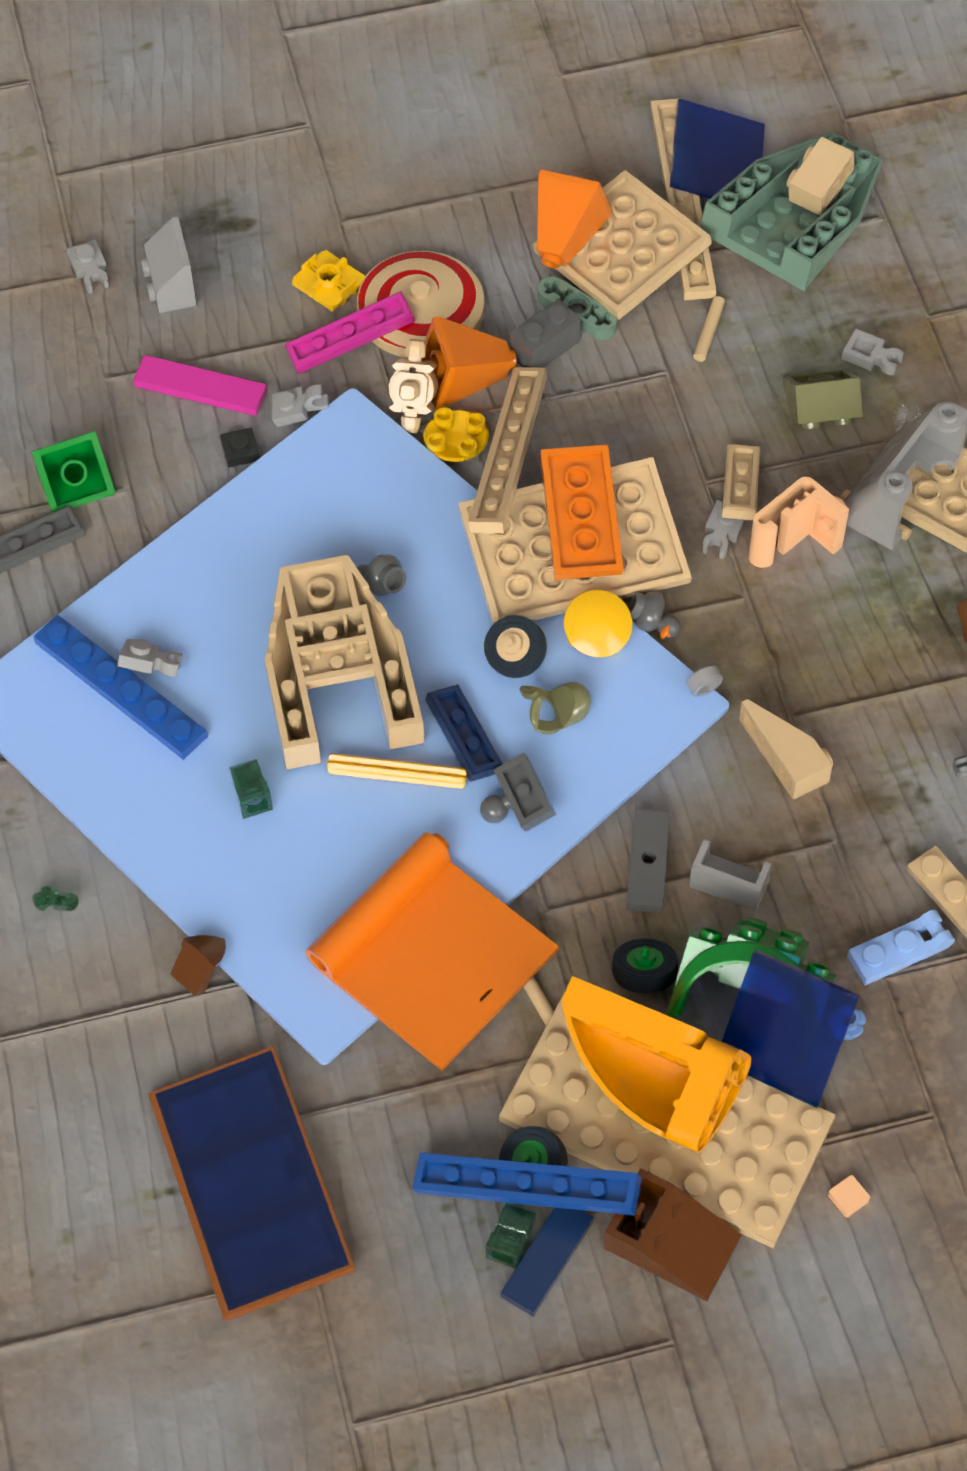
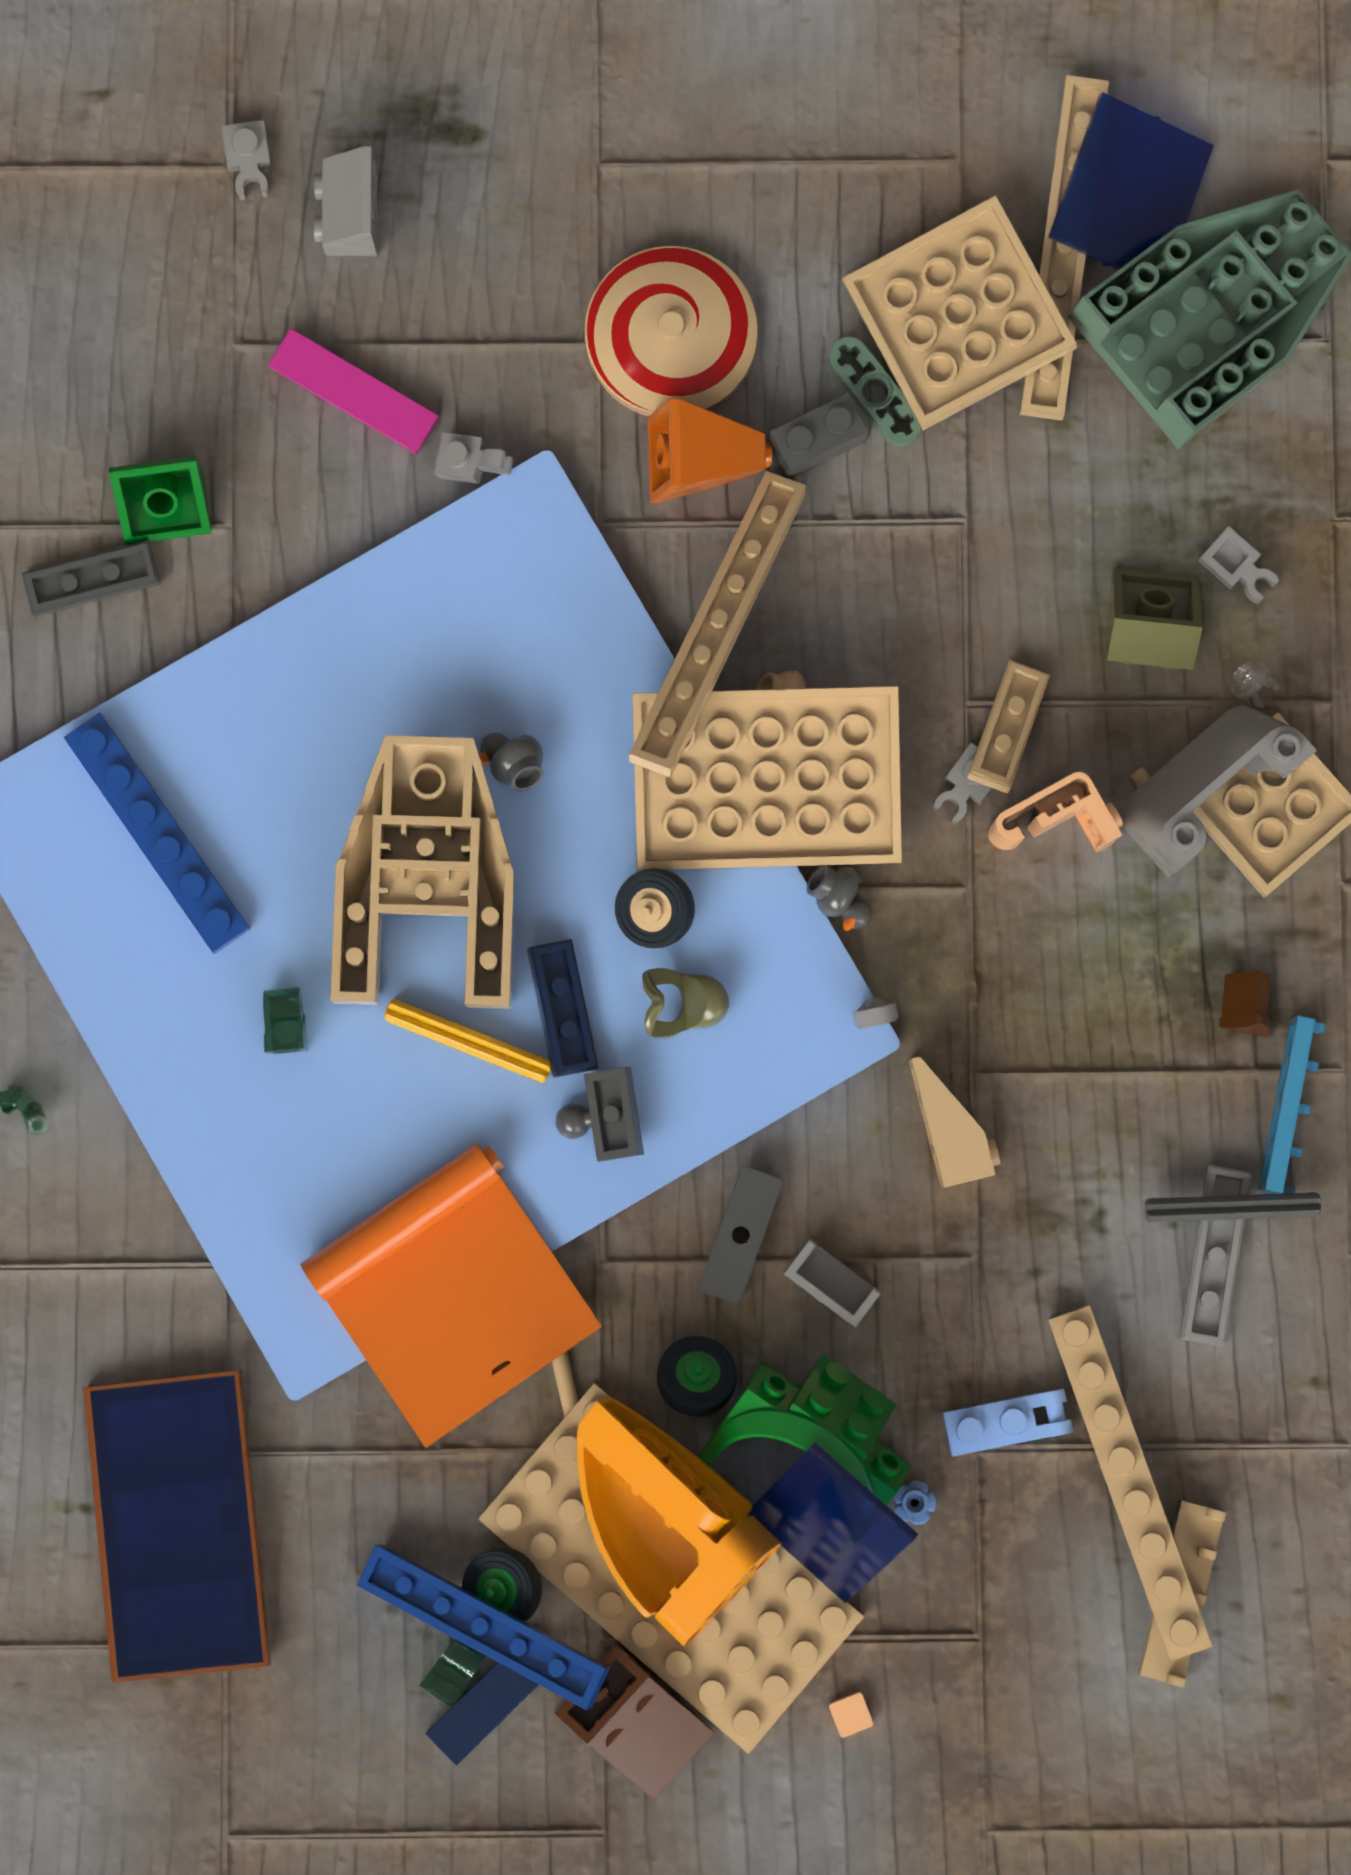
camera: 10 degrees right, 25 degrees up
light grey plate [118,639,183,677] -> none
reddish brown tile [170,935,226,997] -> none
pearl dark grey plate [220,427,260,468] -> none
dark pink tile [284,291,415,374] -> none
yellow piece [292,249,365,312] -> none
piece [388,339,438,433] -> none
yellow dish [423,408,489,462] -> none
orange slope [537,169,612,268] -> none
orange plate [540,444,624,580] -> none
yellow dish [564,590,632,657] -> none
tan piece [693,296,725,362] -> none
tan brick [787,136,854,216] -> none

